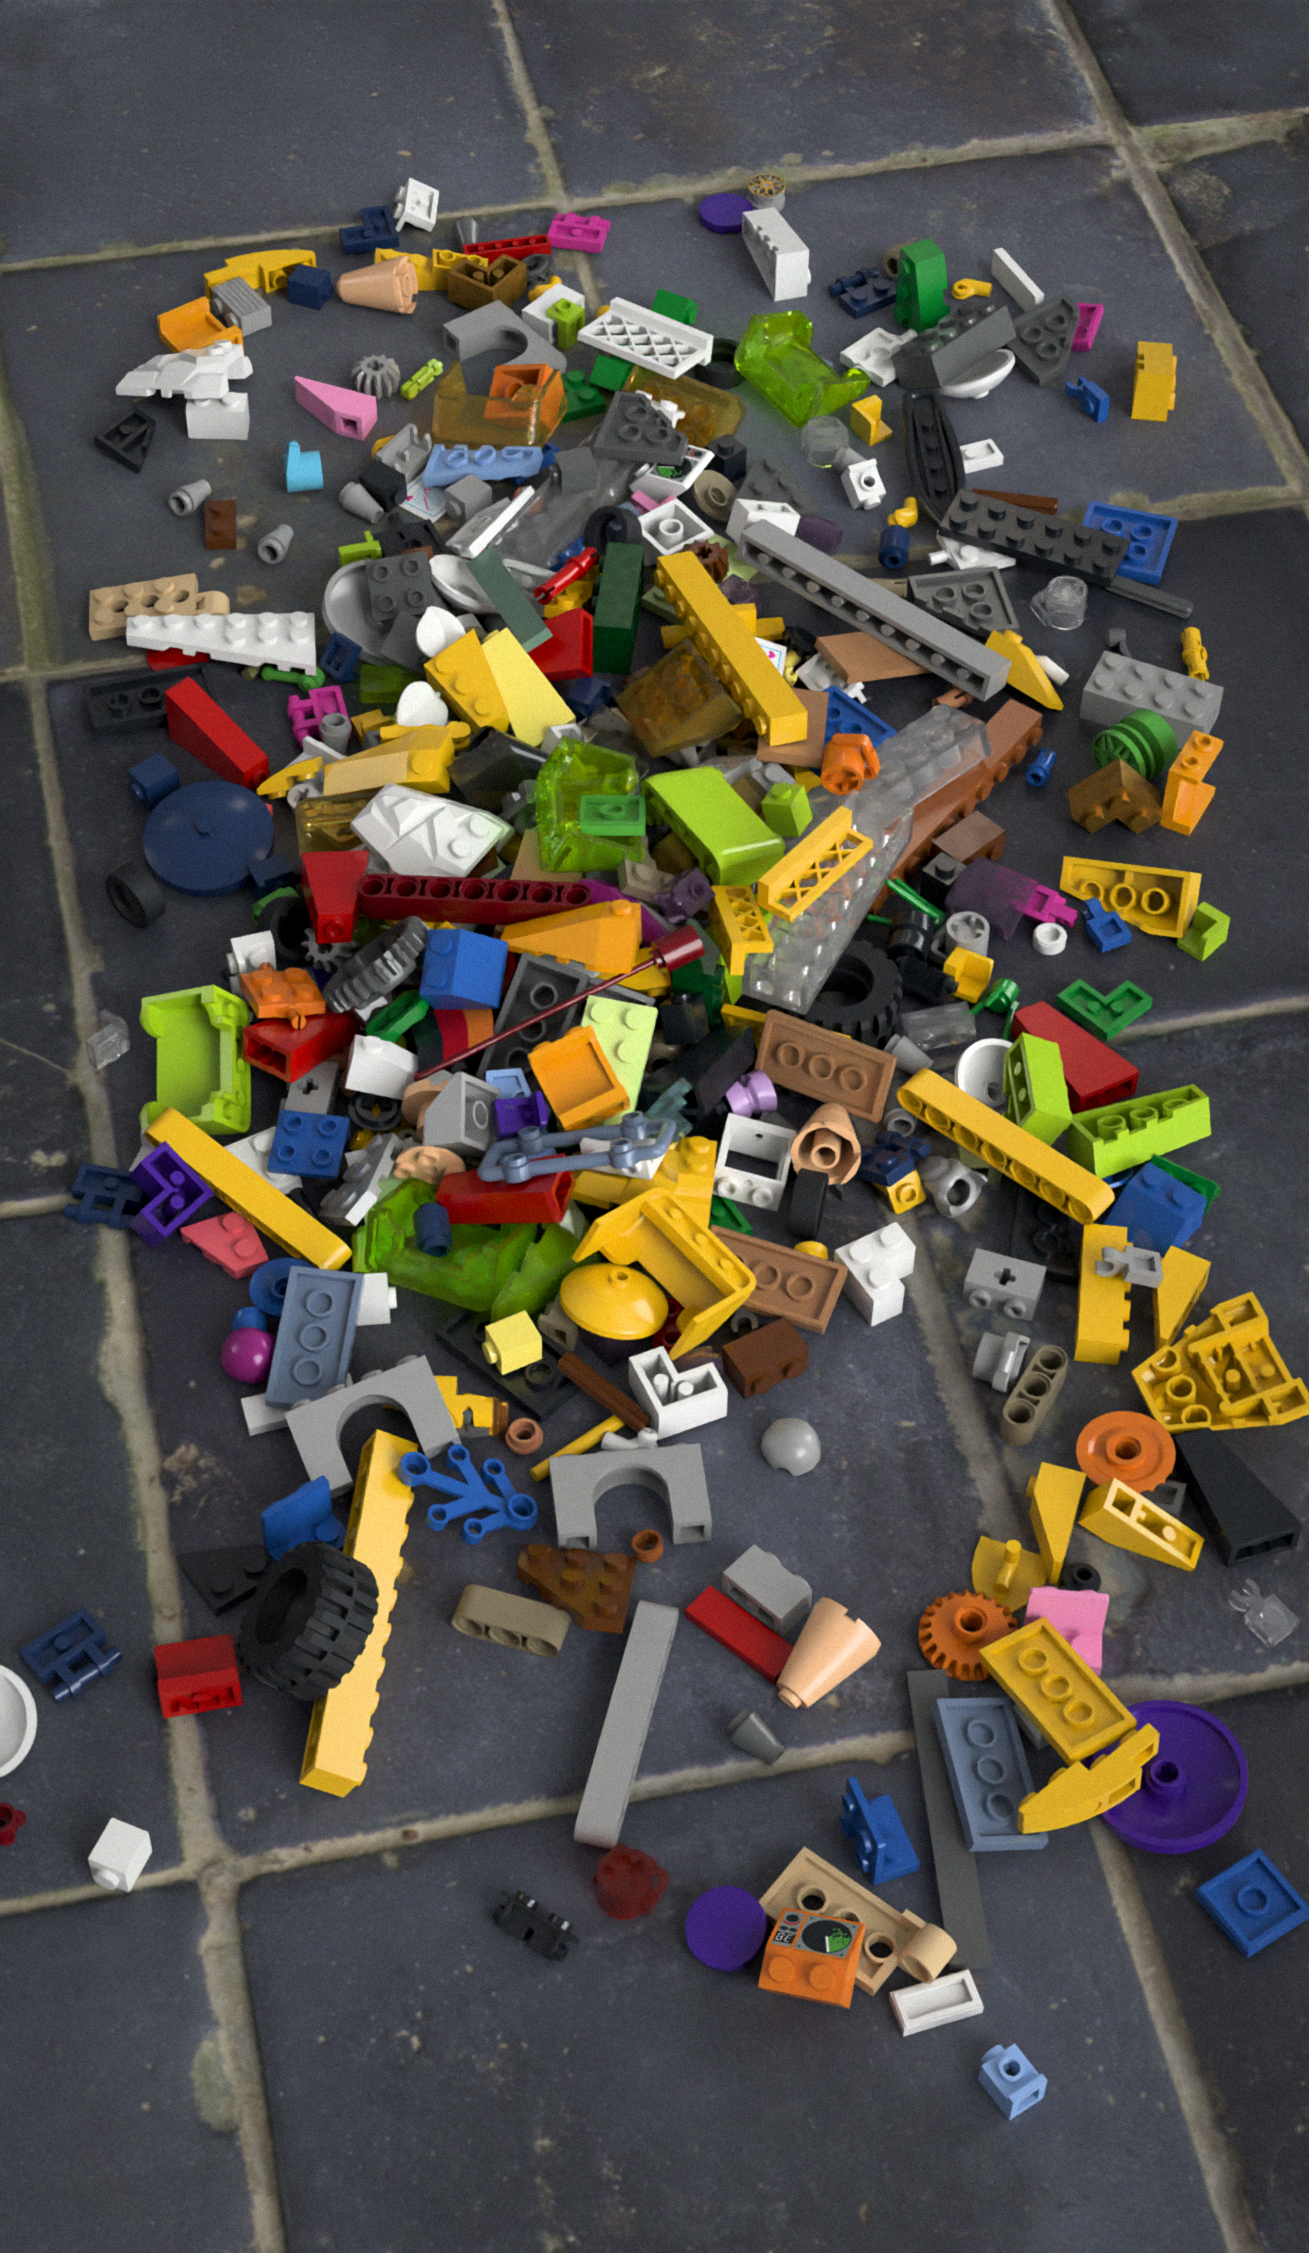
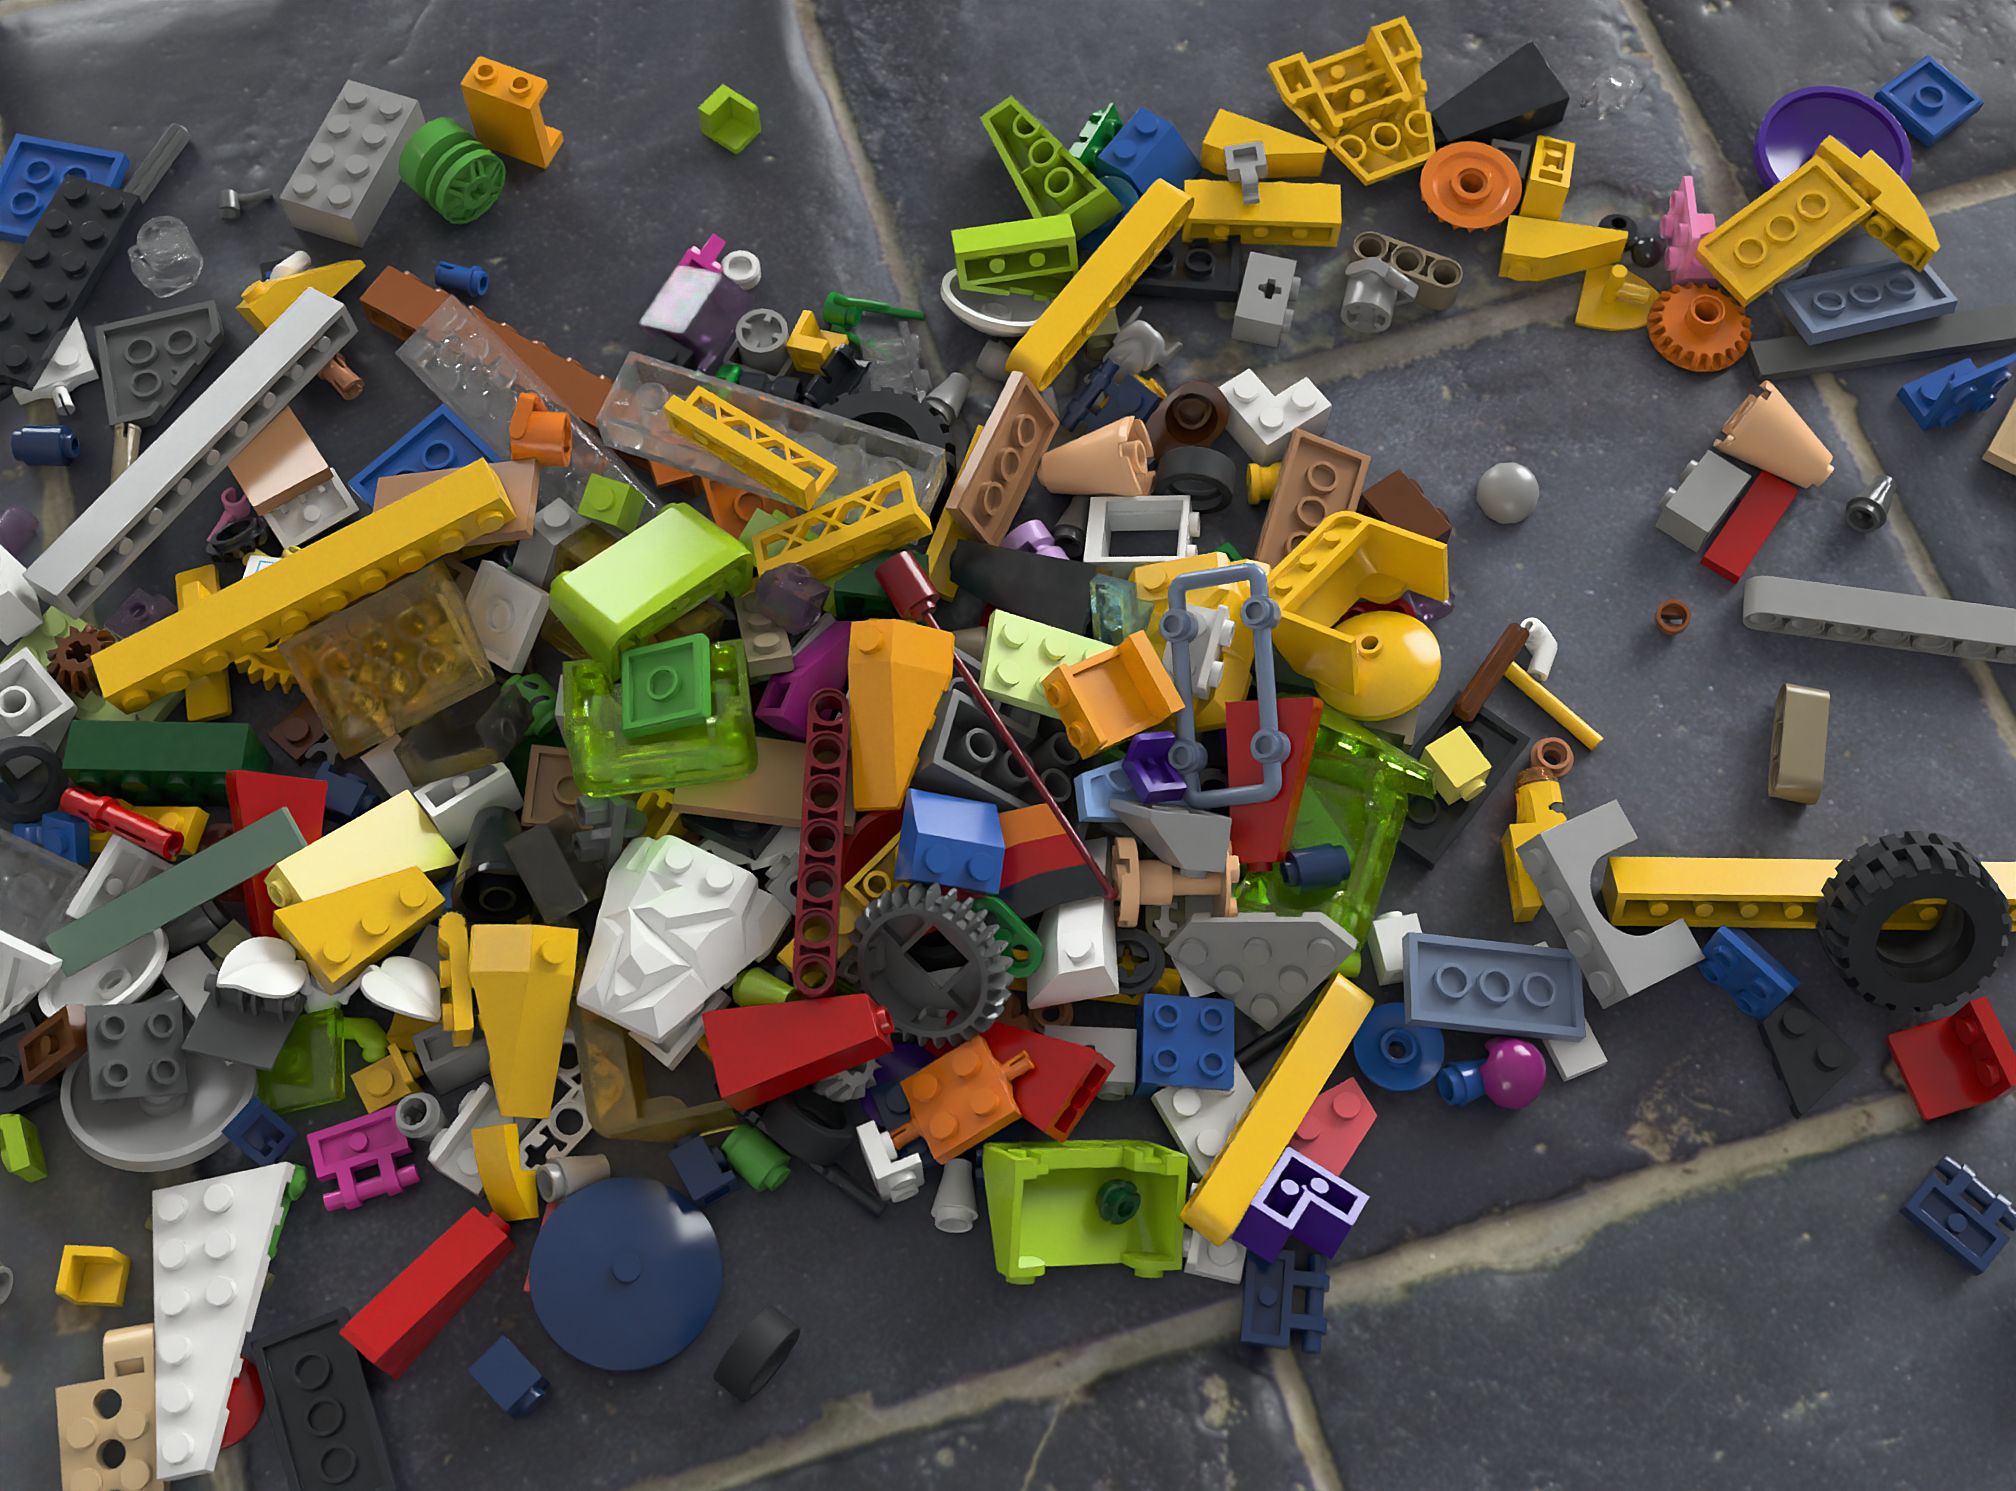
camera: 95 degrees left, 15 degrees up
clear bracket [85,1009,130,1070] -> none
blue plant [397,1444,538,1545] -> none
reddish brown plate [516,1544,637,1634] -> none
light grey arch [549,1443,712,1552] -> none
white brick [629,1346,728,1440] -> none
black brick [659,989,710,1045] -> none
reddish brown brick [930,810,1006,878] -> none
red slope [1011,1001,1139,1114] -> none
green plate [1056,979,1153,1042] -> none
yellow wedge [1059,856,1202,938] -> none
pearl gold brick [1068,758,1163,834] -> none
blue plate [1081,897,1132,953] -> none
yellow pin [1180,627,1209,681] -> none
none -> yellow panel [55,1245,132,1307]
none -> light grey cone [536,1153,610,1204]
none -> dark green plate [1096,1179,1141,1225]
none -> reddish brown piece [1145,381,1230,465]

